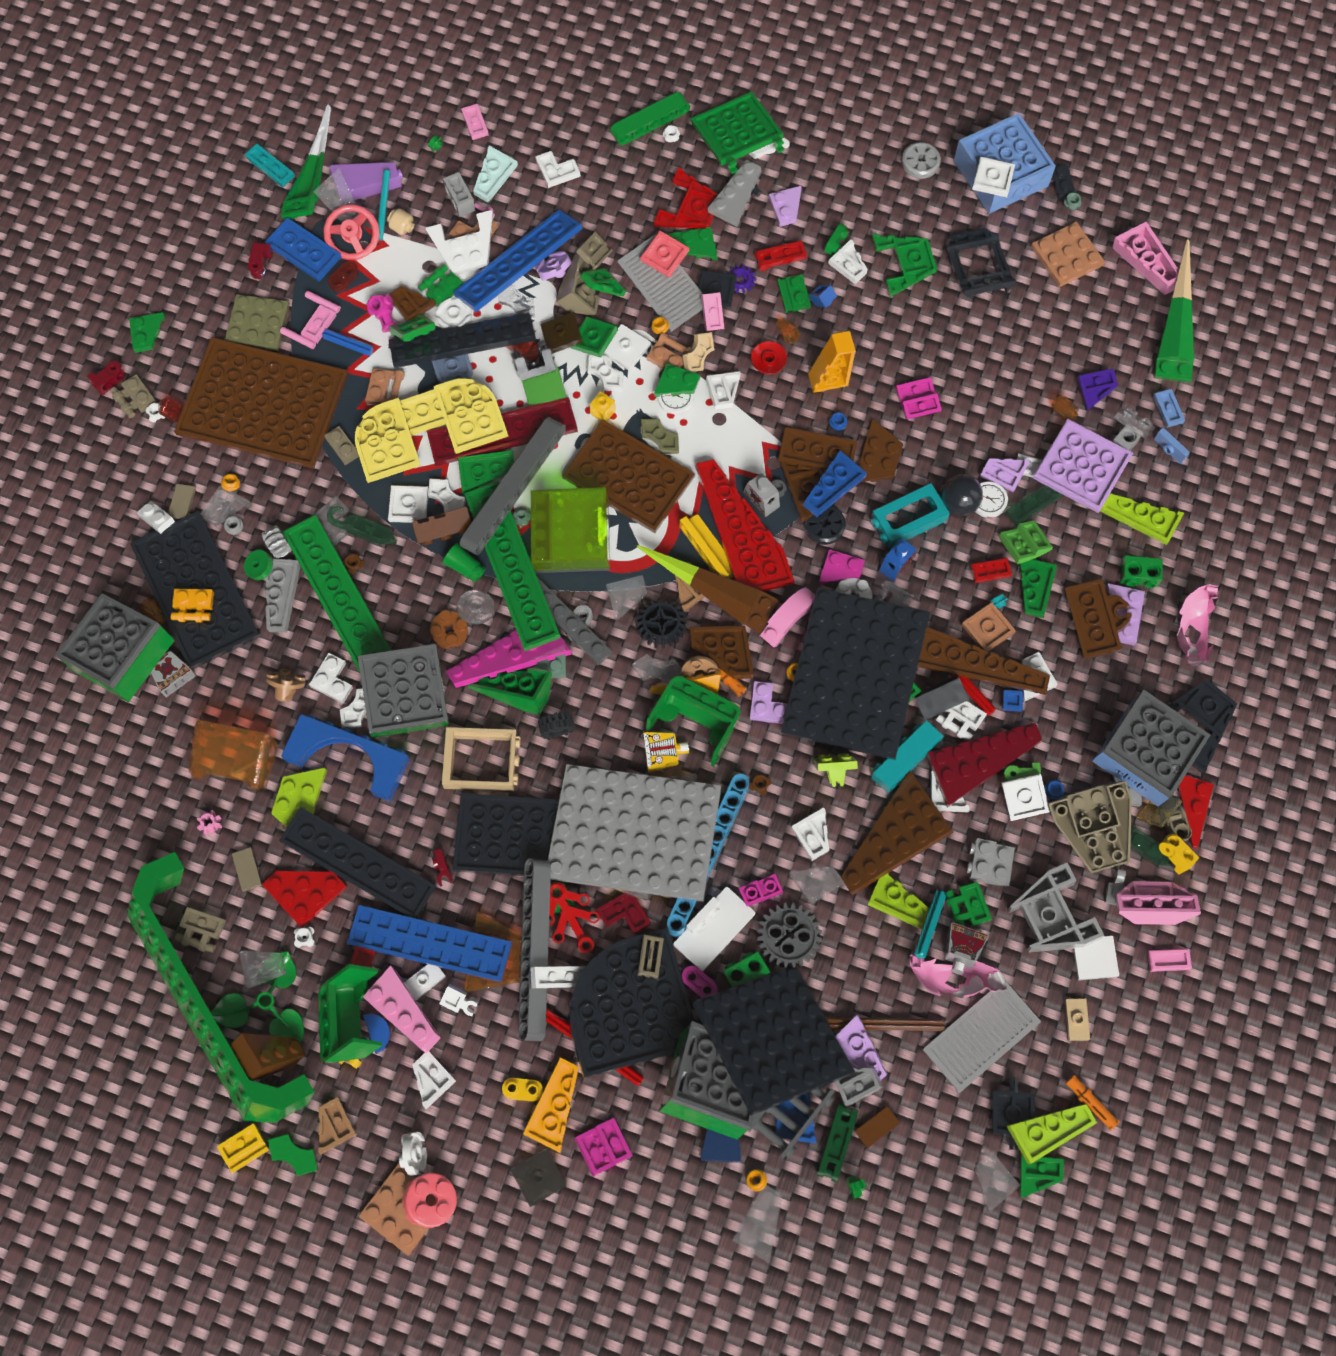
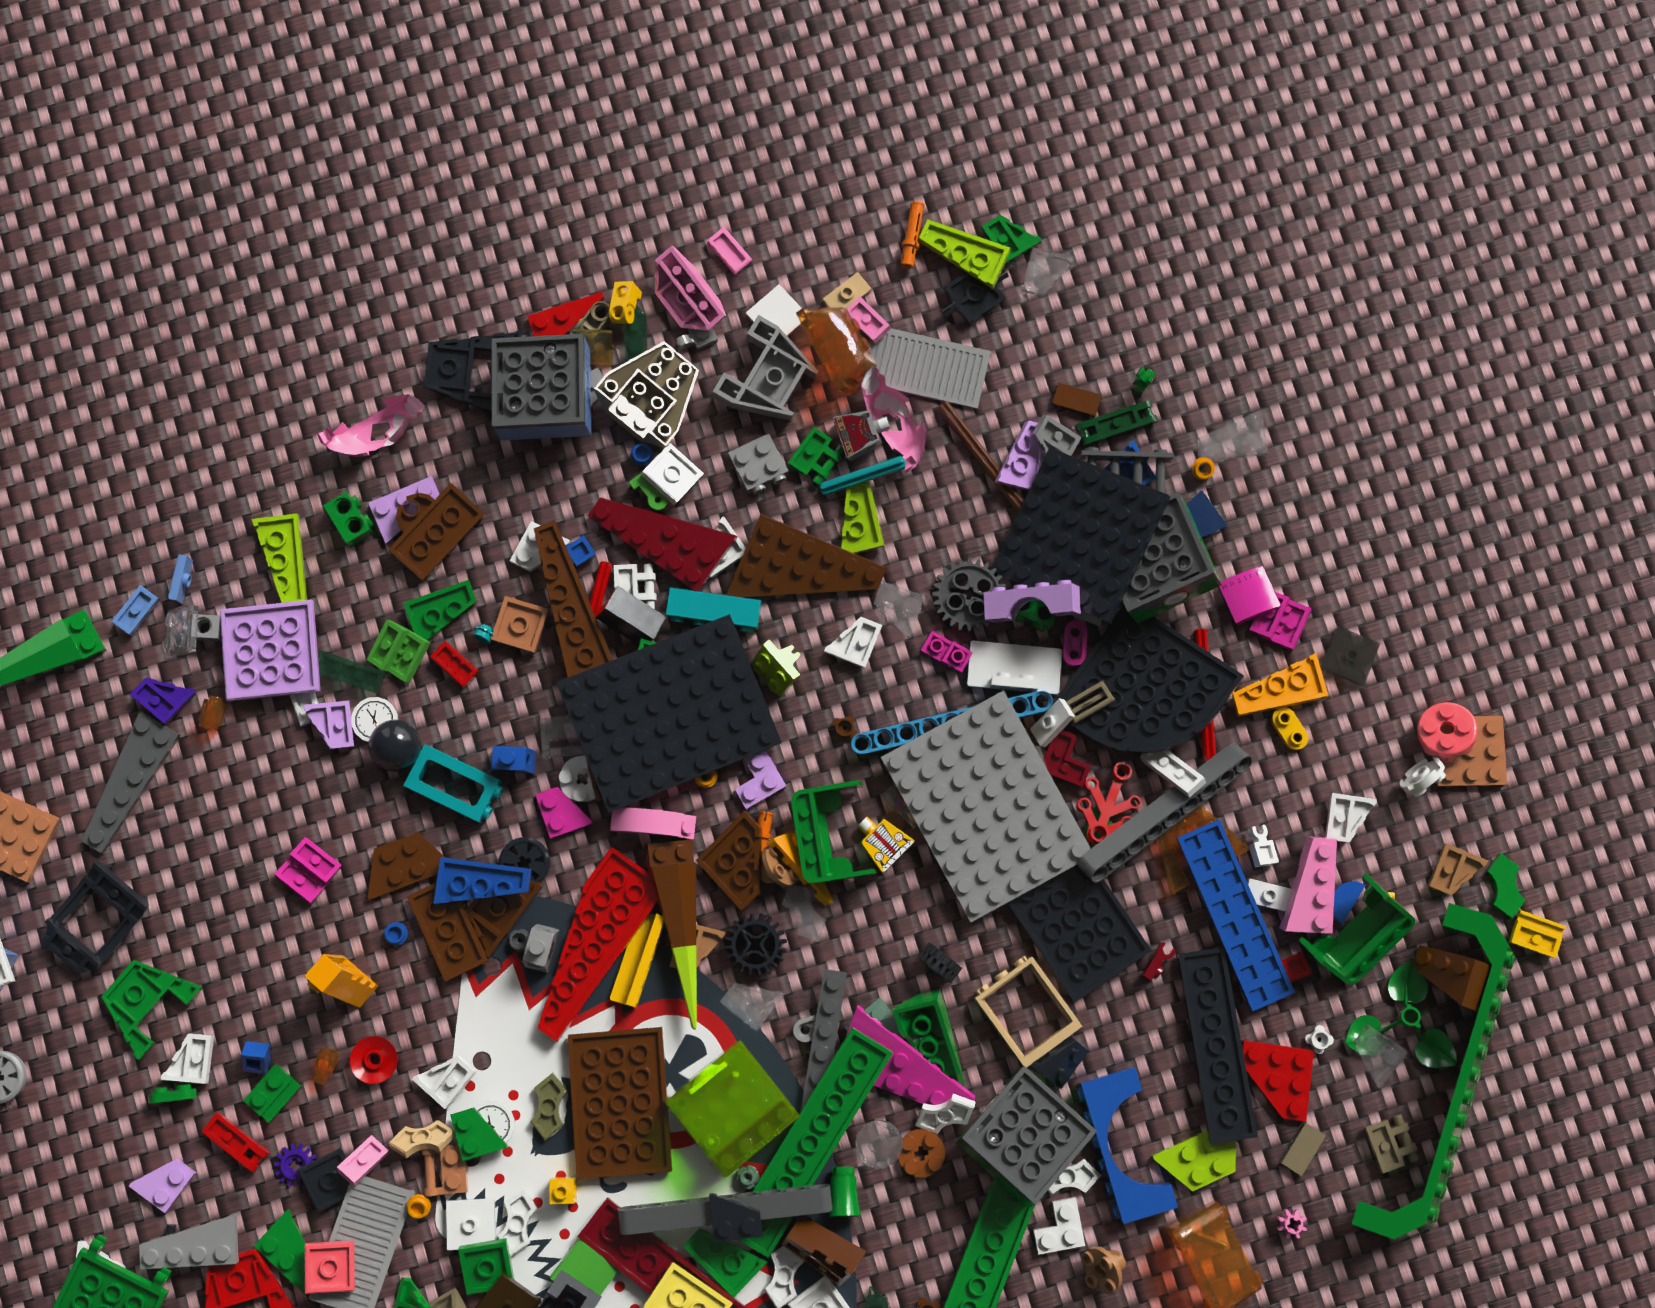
camera: 130 degrees left, 10 degrees up
none -> dark grey wing [82,711,181,854]
none -> black wing [709,1193,763,1242]
none -> clear orange windscreen [796,307,877,394]
none -> bright pink plate [844,296,891,343]
none -> white tile [915,1094,975,1134]
none -> lavender arch [984,580,1081,623]
none -> white plate [1030,698,1075,747]
none -> black wing [1031,1037,1088,1089]
none -> dark pink slope [1220,566,1282,625]

